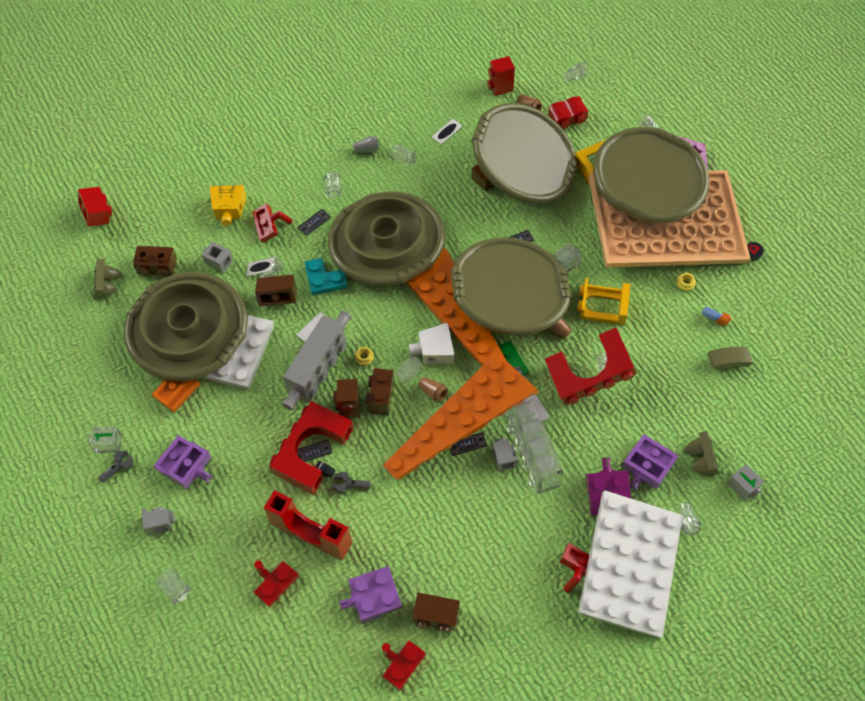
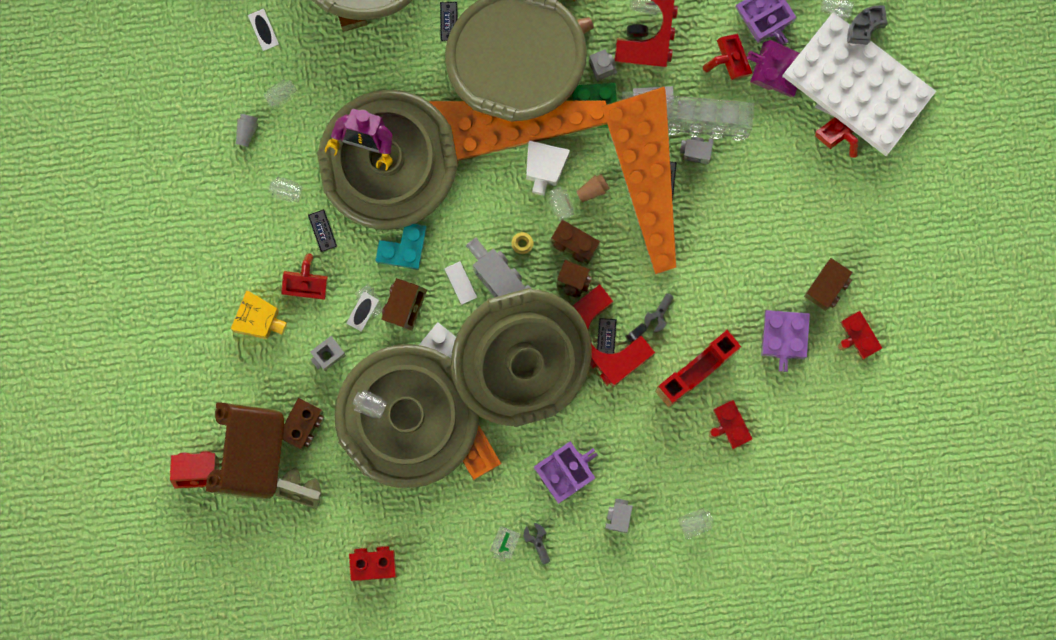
camera: 70 degrees left, 20 degrees up
none -> reddish brown windscreen [205,402,284,499]
none -> magenta torso [325,109,393,171]
none -> red brick [349,546,397,581]
none -> clear brick [352,390,387,419]
none -> olive piece [451,288,592,427]
none -> light grey brick [589,49,617,81]
none -> black tile [627,24,648,38]
none -> red plate [703,34,753,80]
none -> dark grey tile [847,5,888,45]

